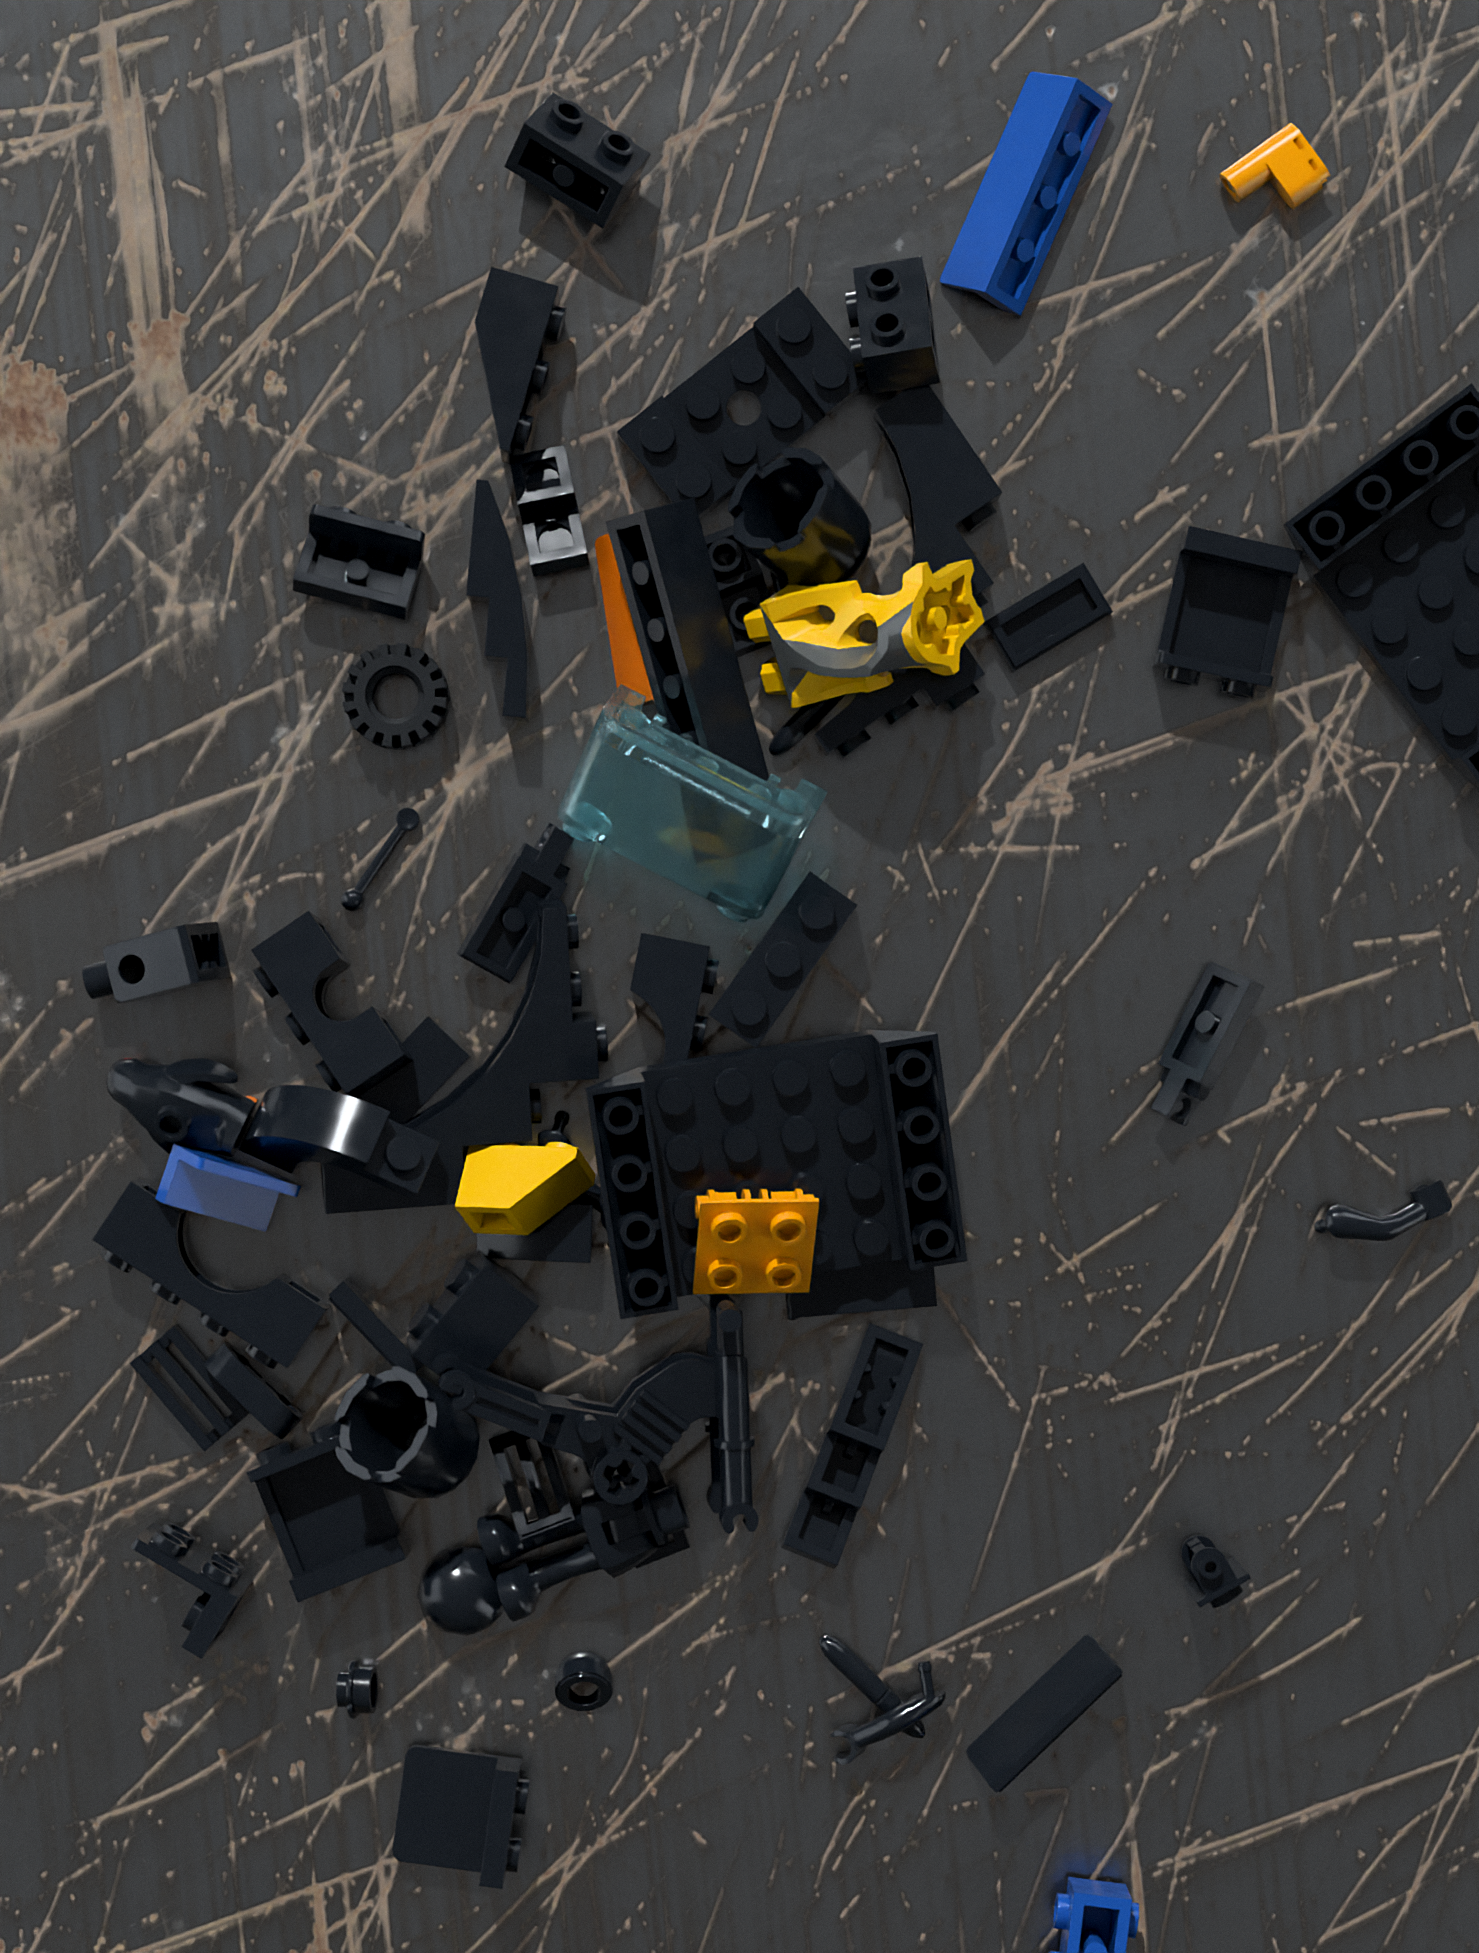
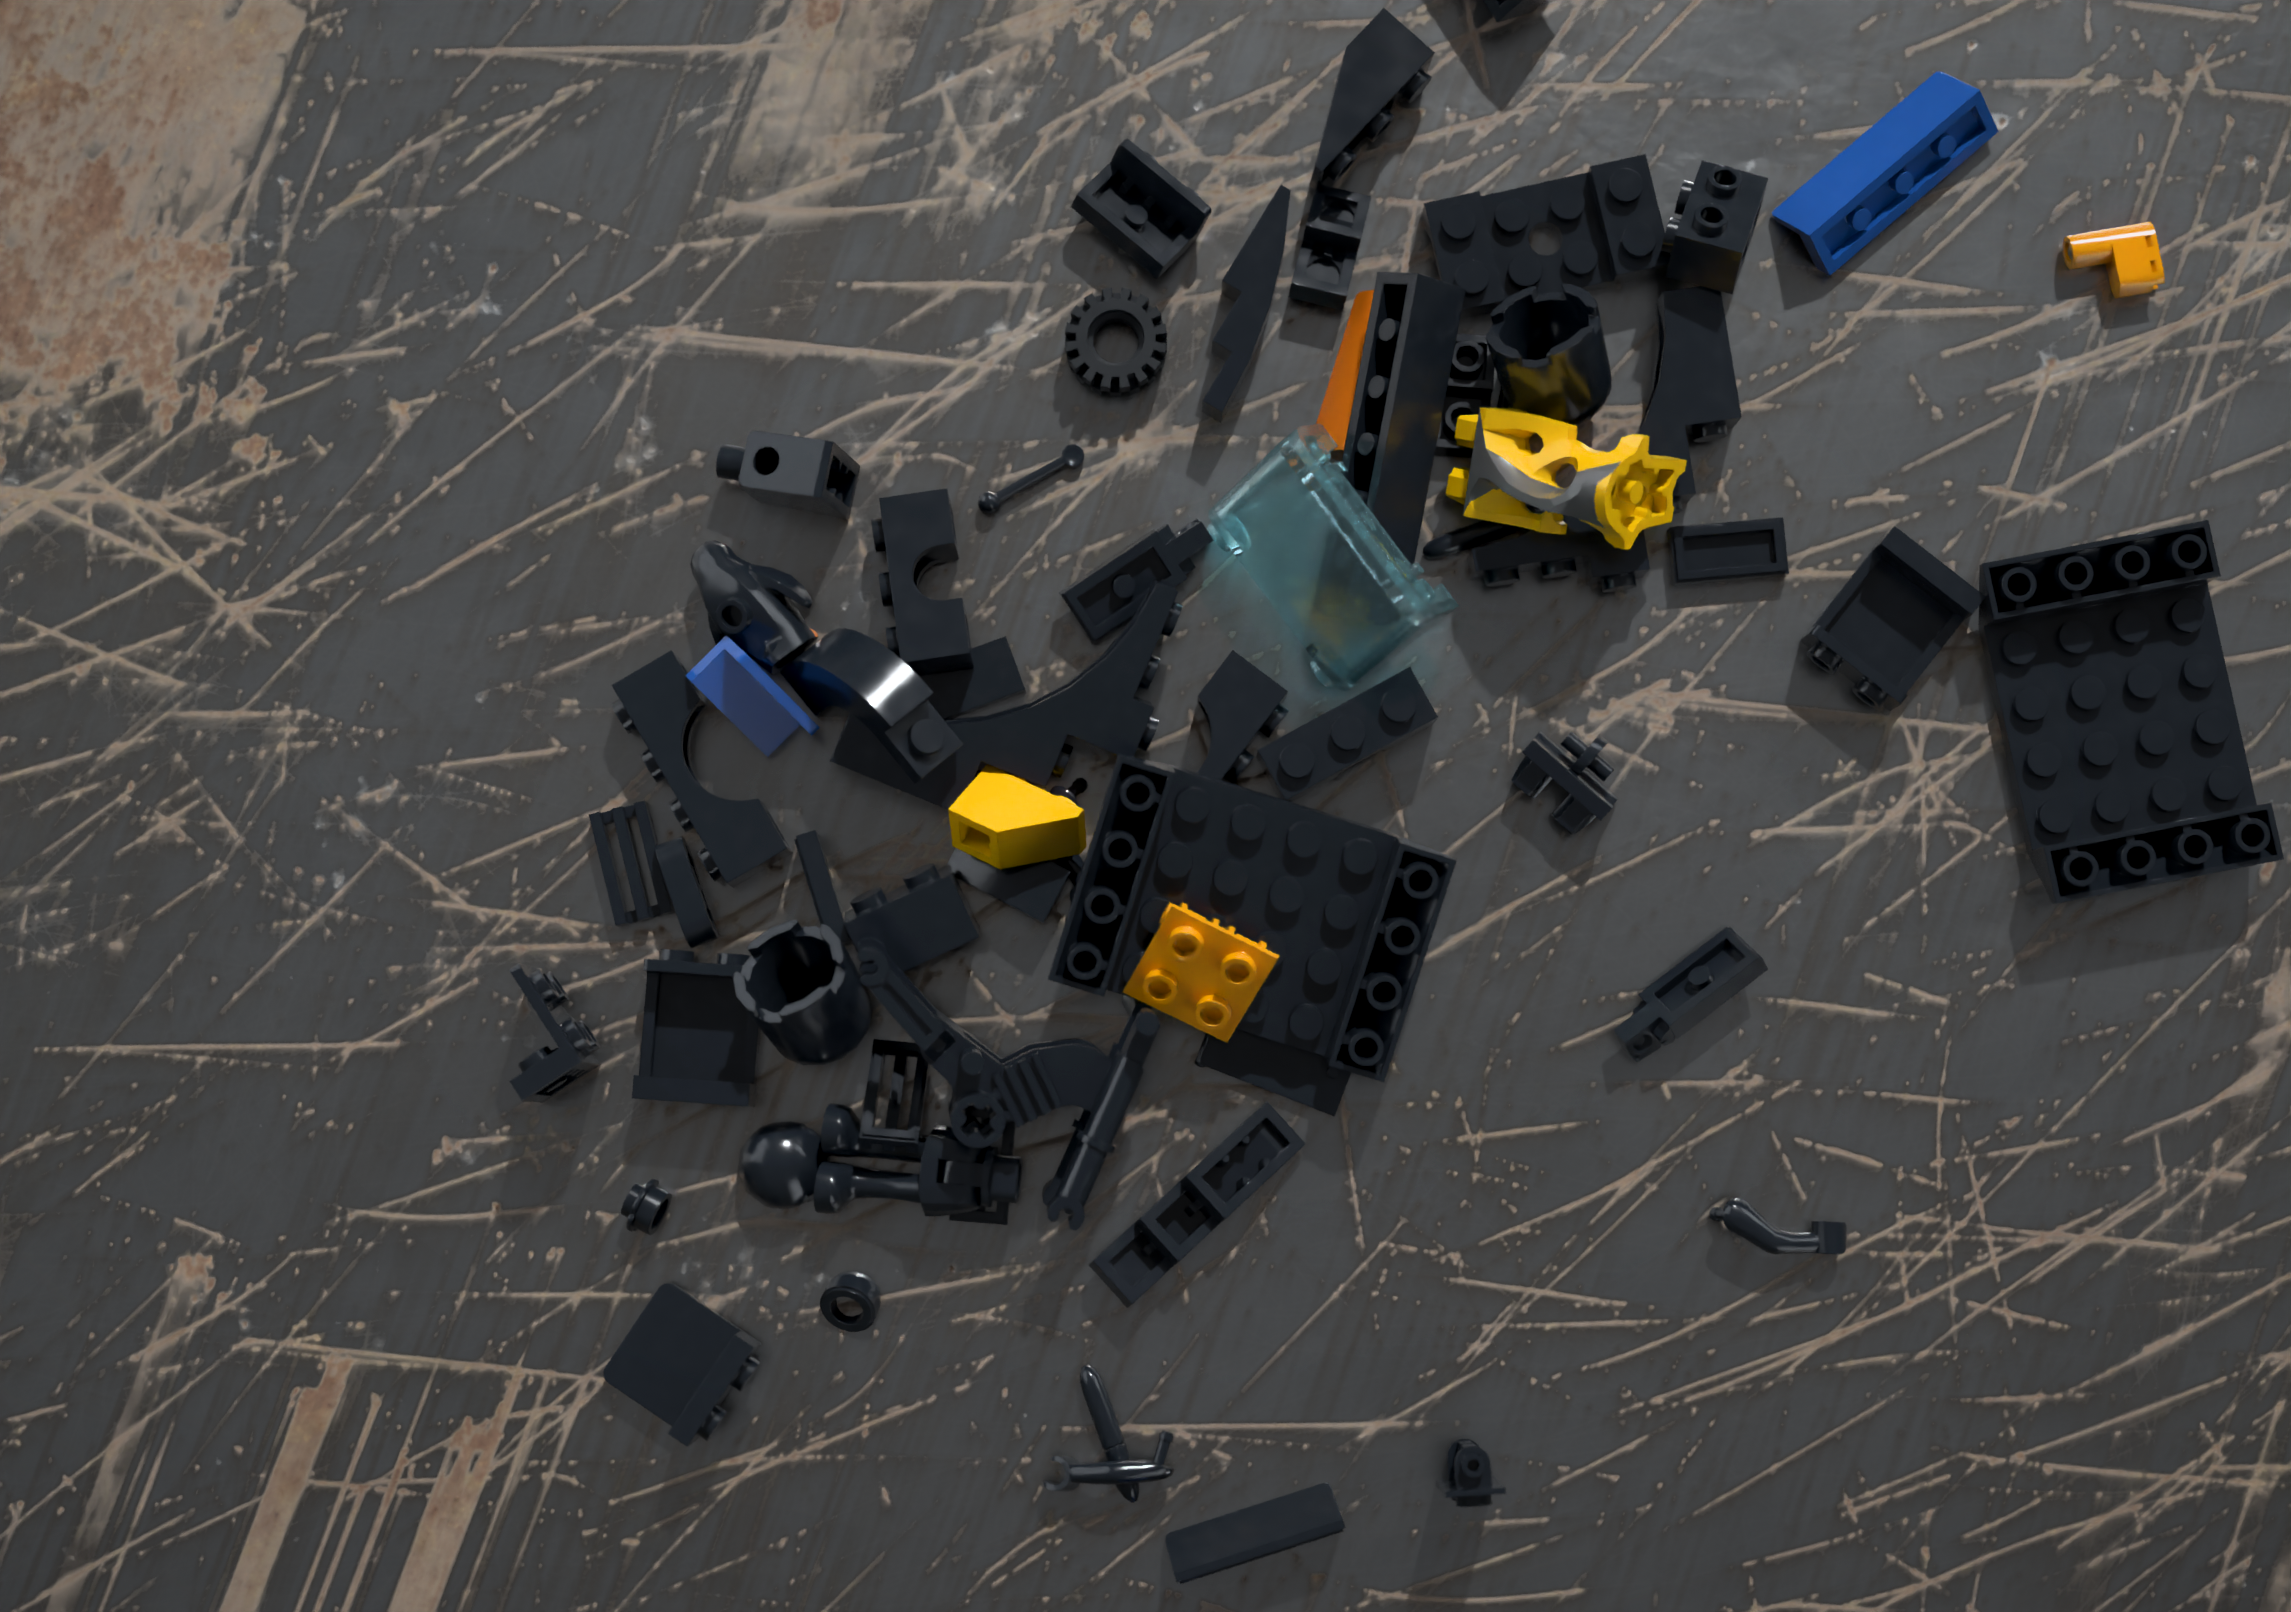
camera: 30 degrees right, 5 degrees down
none -> black hips [1511,731,1618,835]

